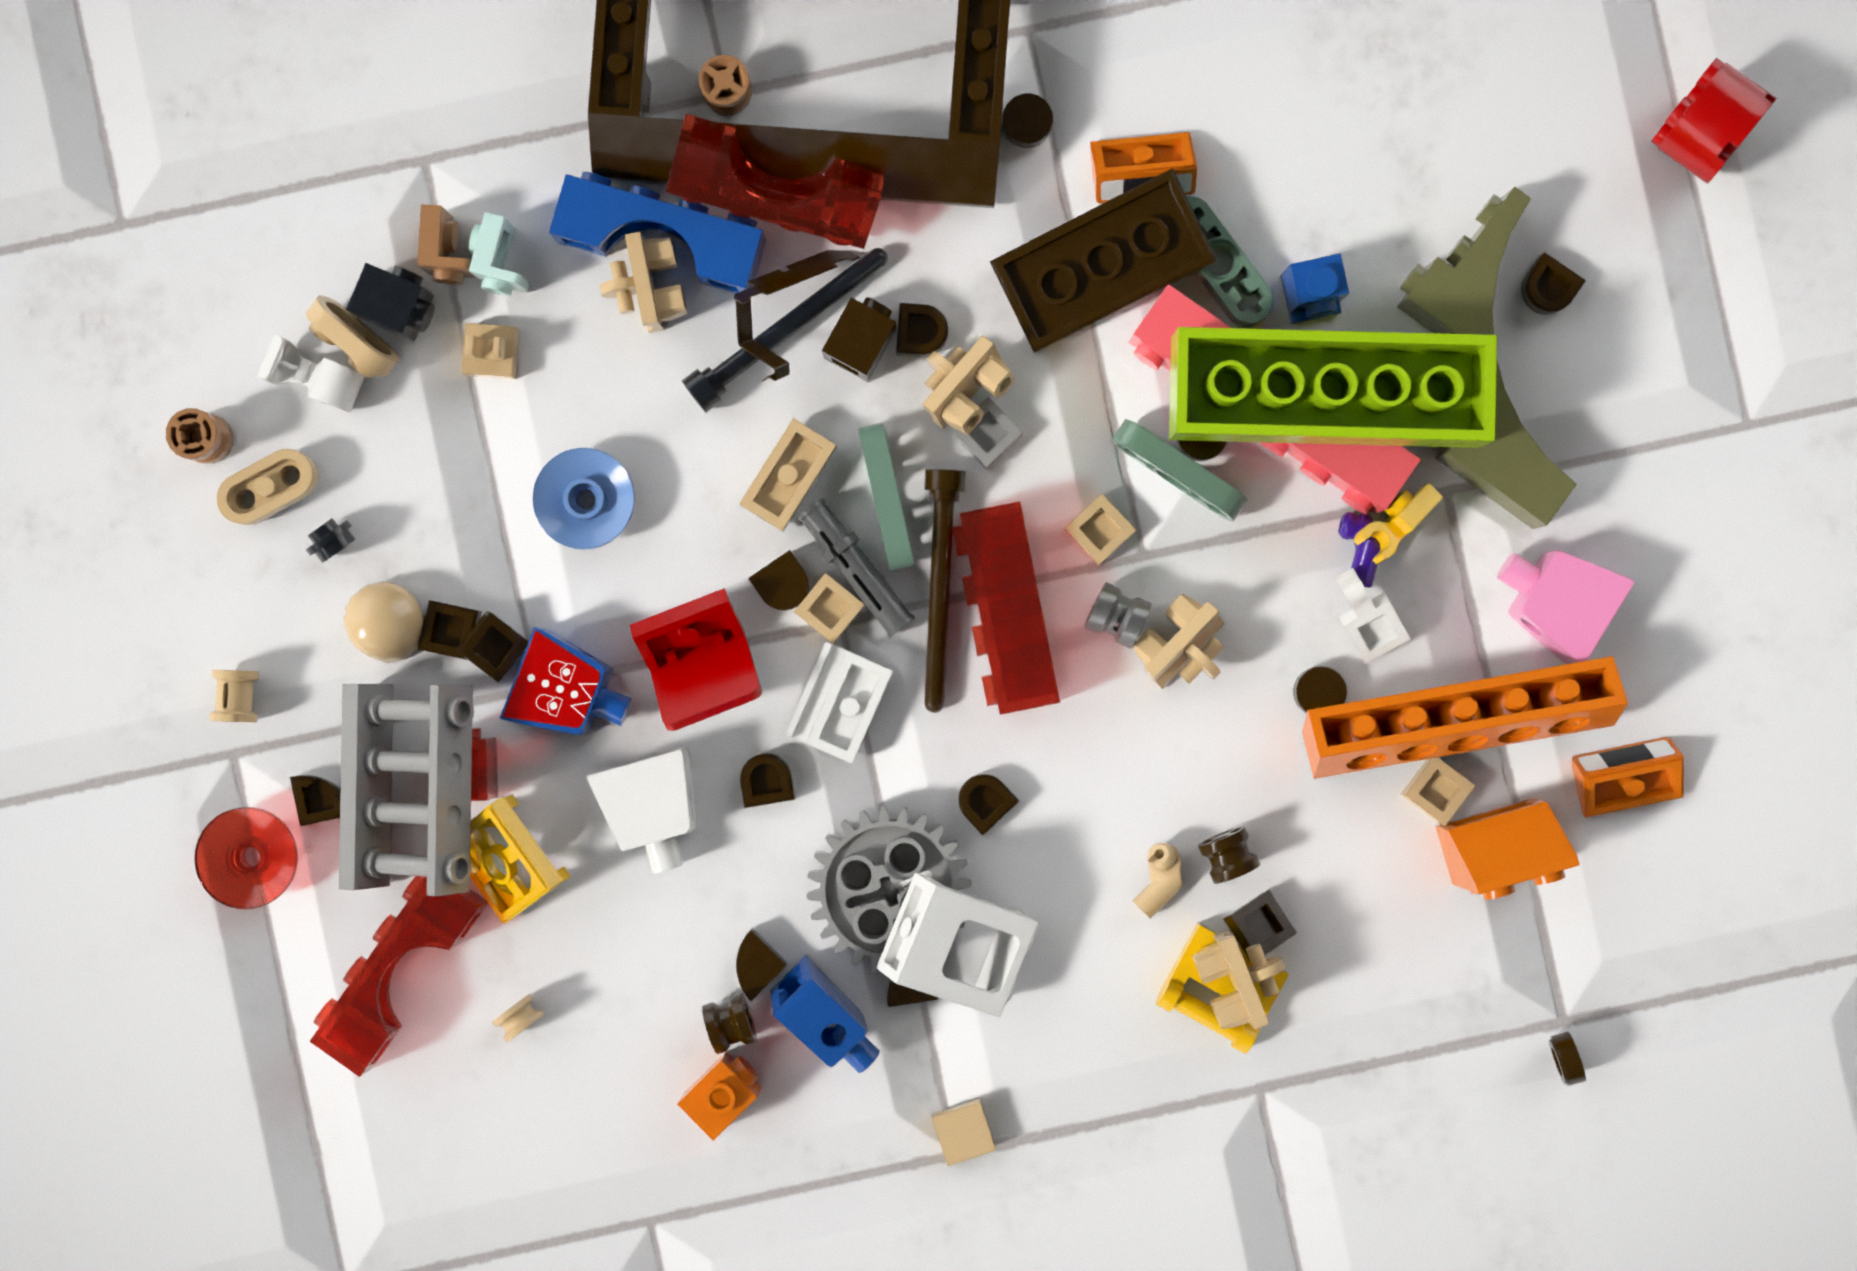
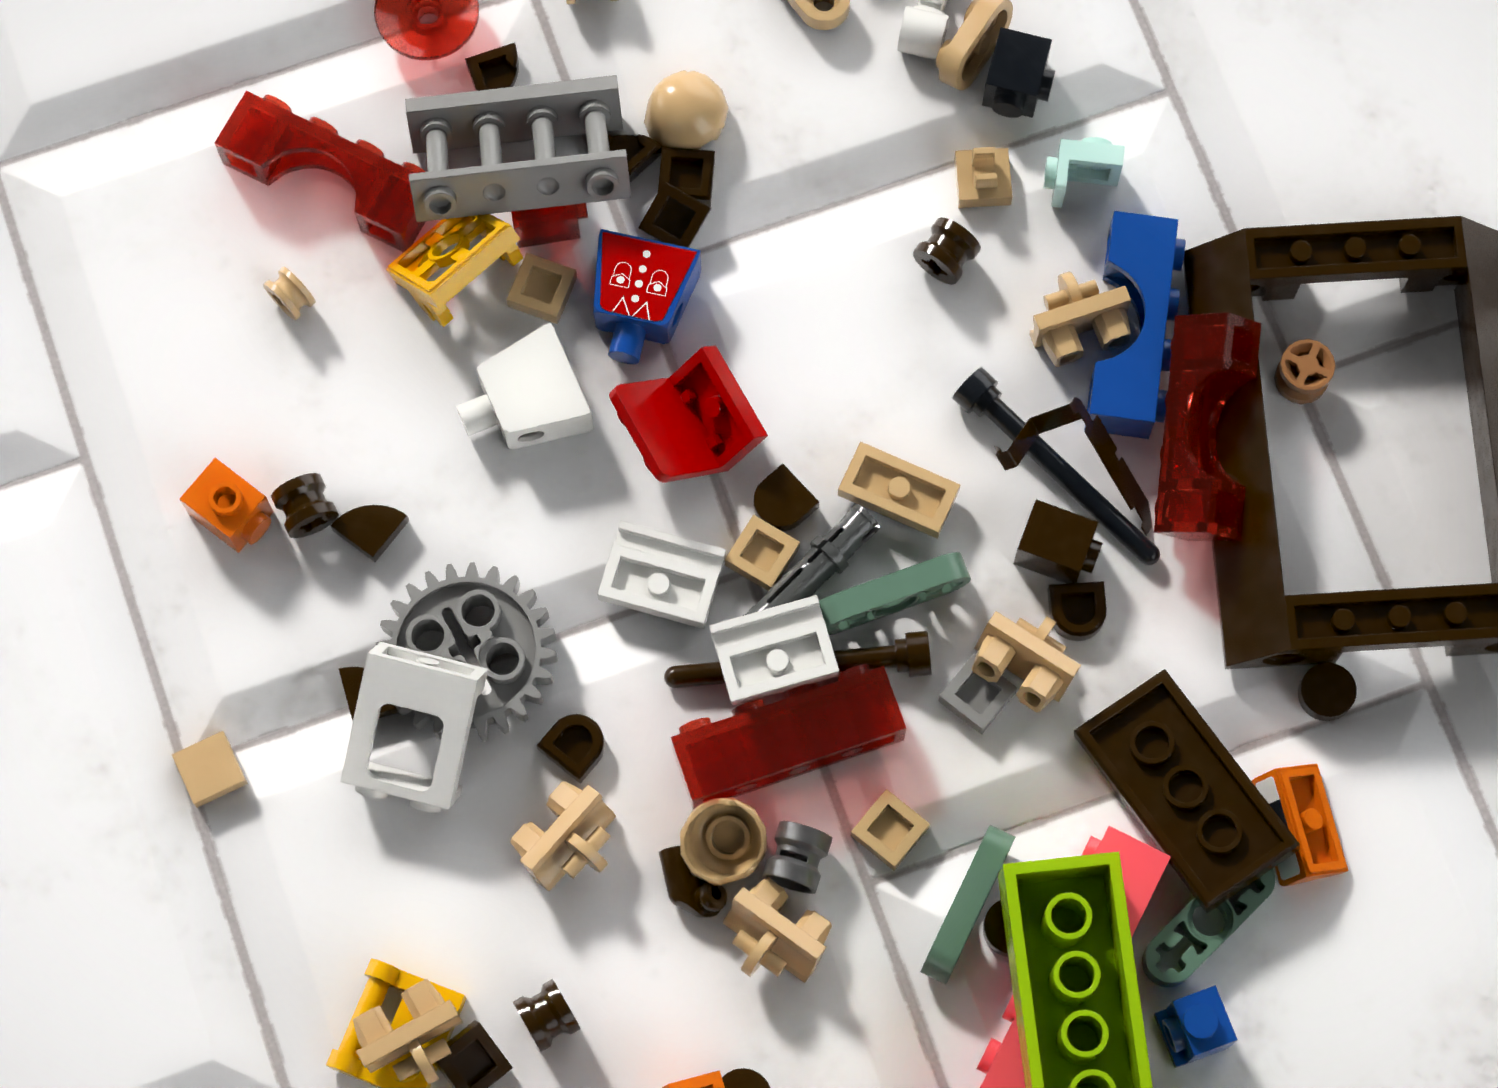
camera: 80 degrees right, 15 degrees down
black plate [306,518,355,563] -> none
medium nougat bracket [417,204,476,285] -> none
medium blue dish [532,448,635,550] -> none
dark brown tile [740,753,796,808] -> none
blue torso [770,955,880,1073] -> none
tan arm [1133,842,1183,919] -> none
none -> tan tile [506,252,577,324]
none -> tan hips [510,782,616,891]
none -> dark brown tile [587,134,662,182]
none -> dark brown arm [659,846,727,918]
none -> tan hair [680,797,767,886]
none -> white plate [709,595,840,706]
none -> dark brown wheel [913,217,981,285]

